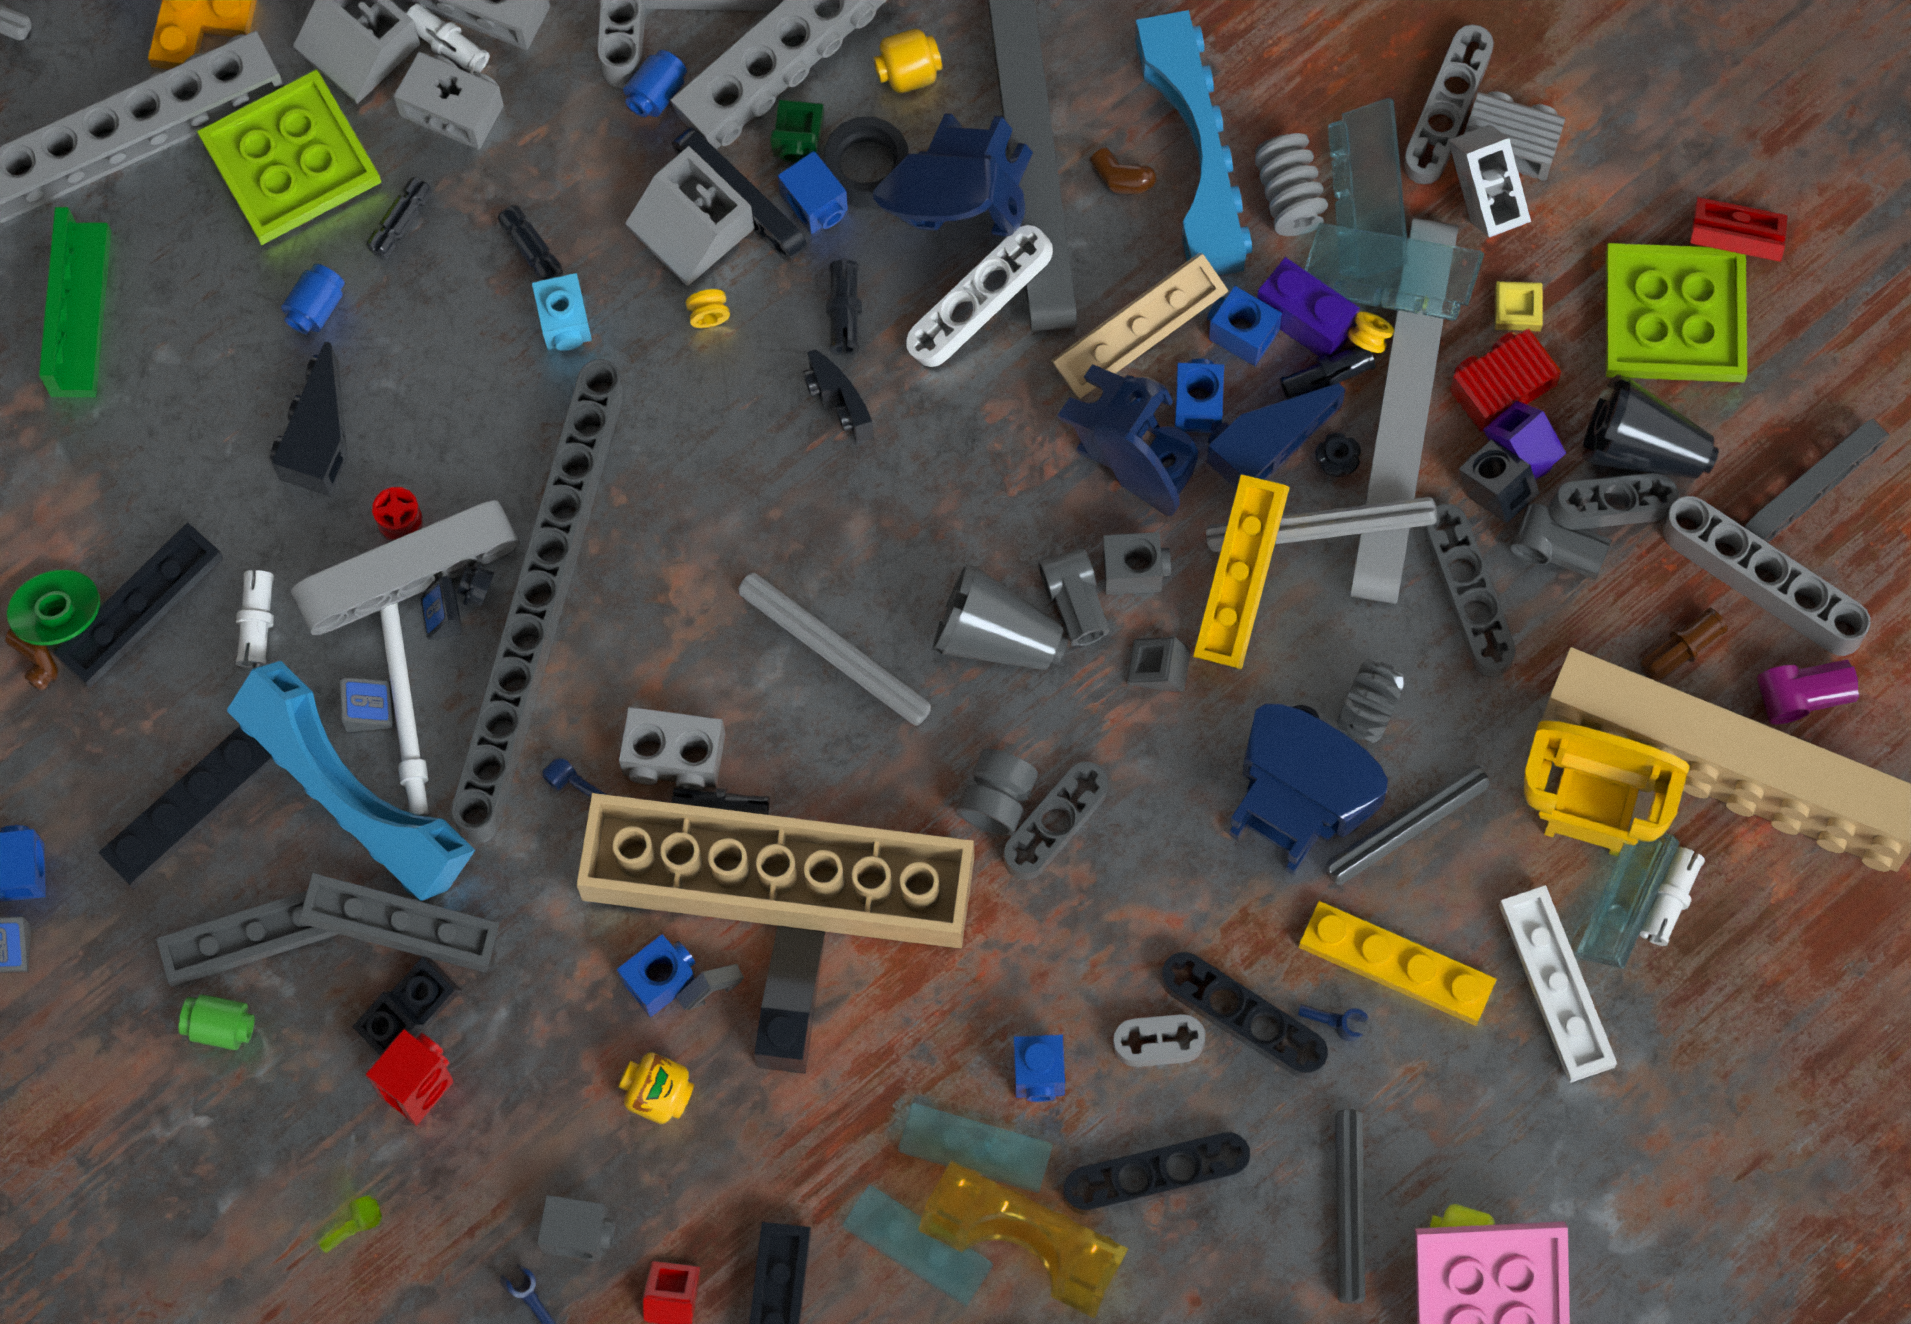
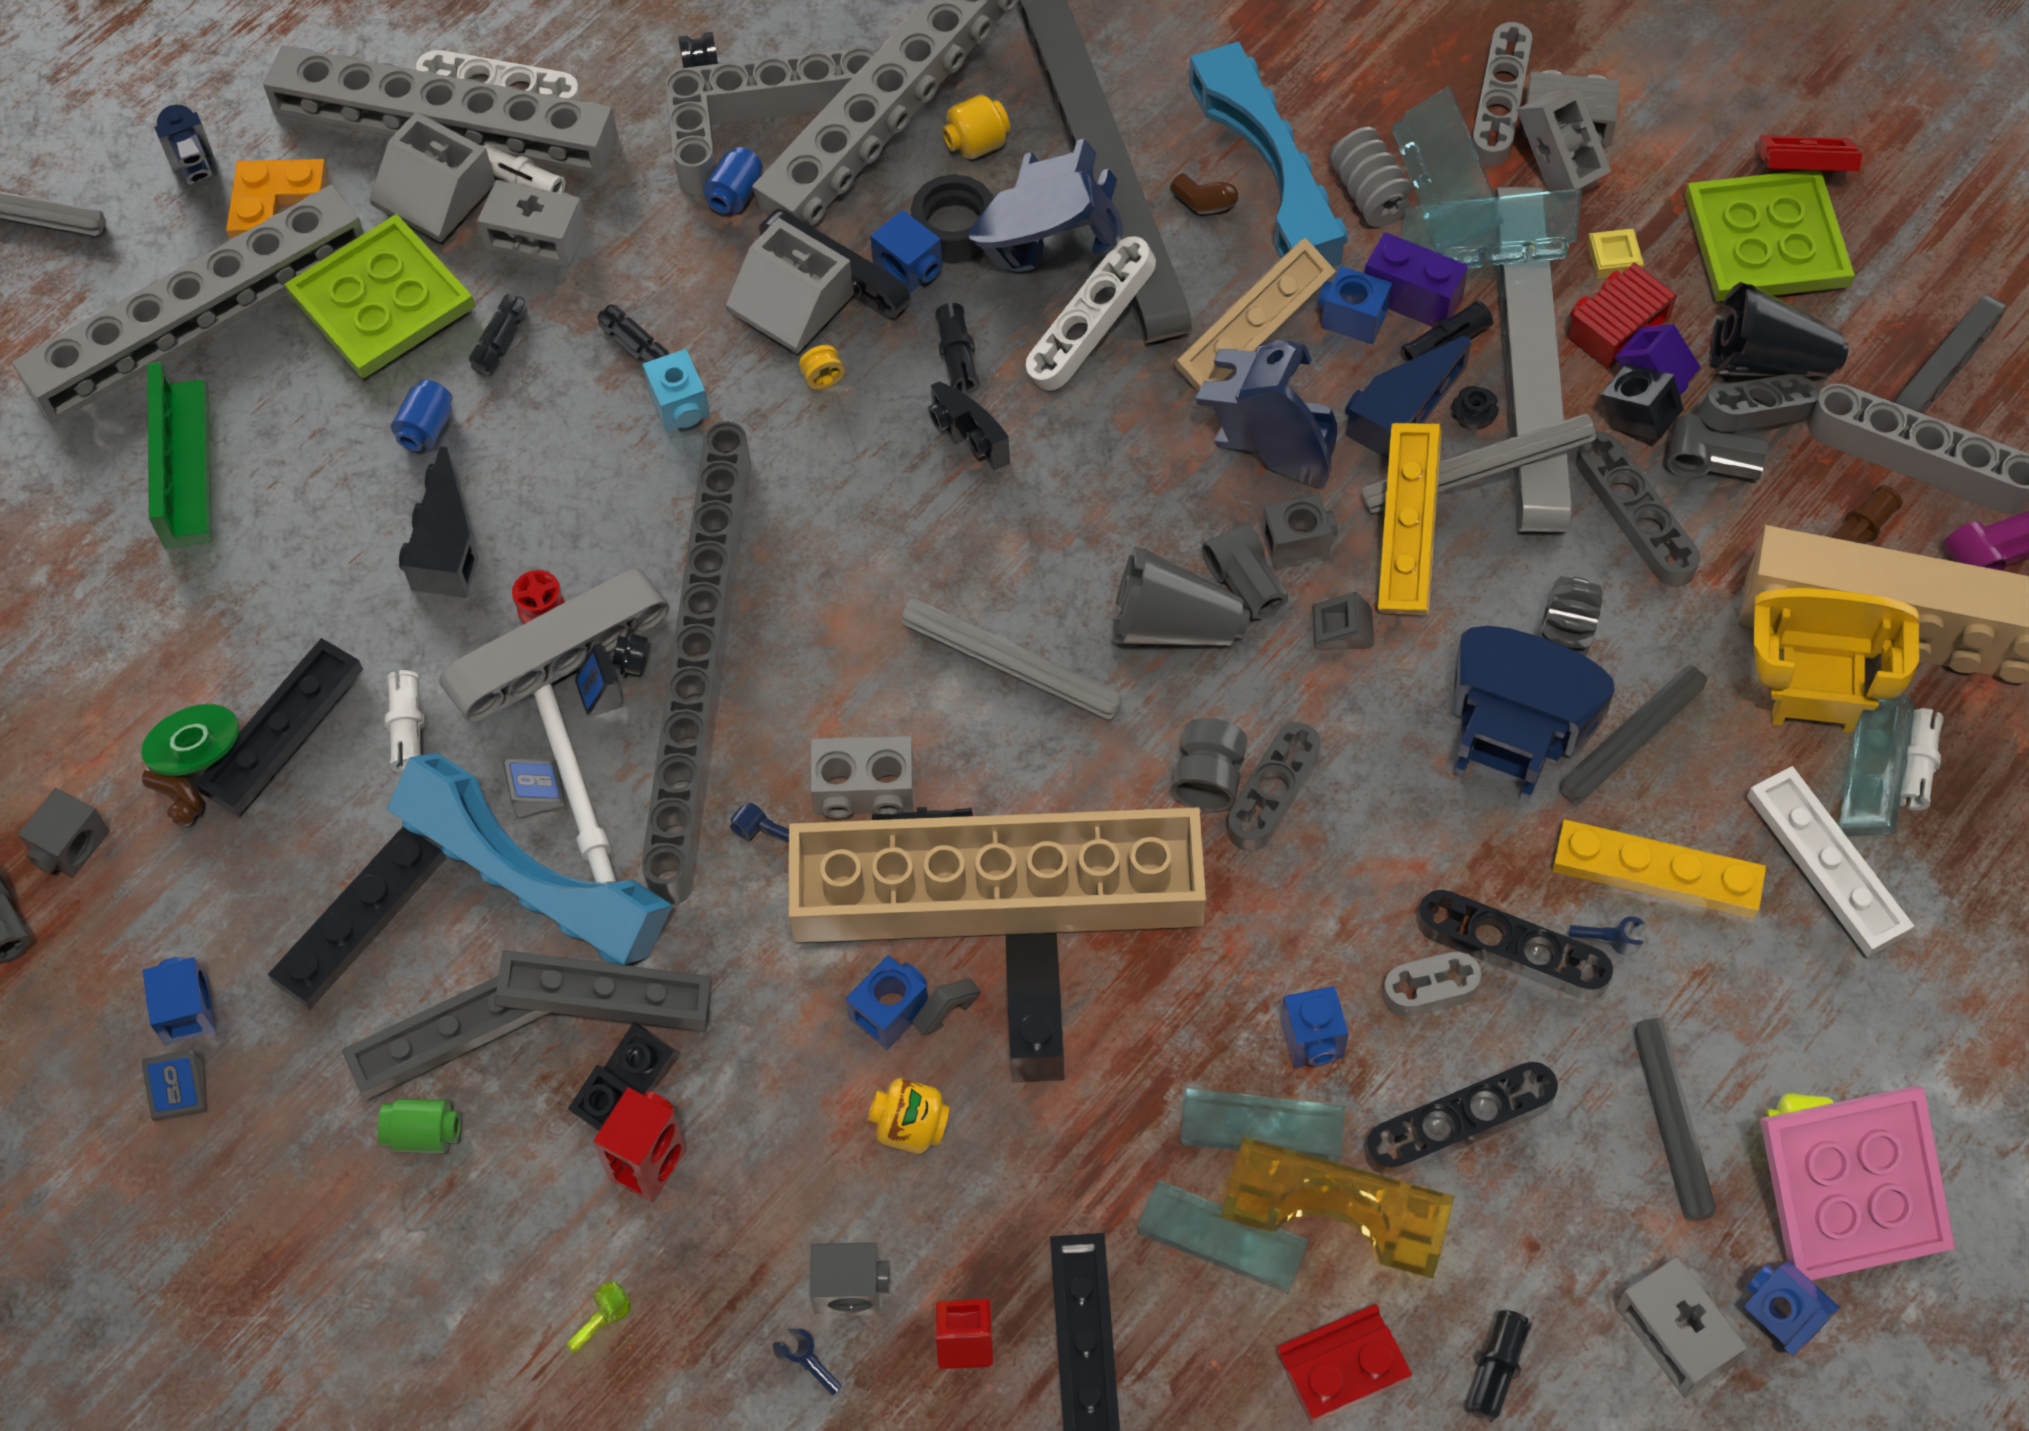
camera: 10 degrees left, 10 degrees down
dark green bracket [770,100,825,163] -> none
blue brick [1175,358,1224,433] -> none
yellow bush [1347,312,1394,353] -> none

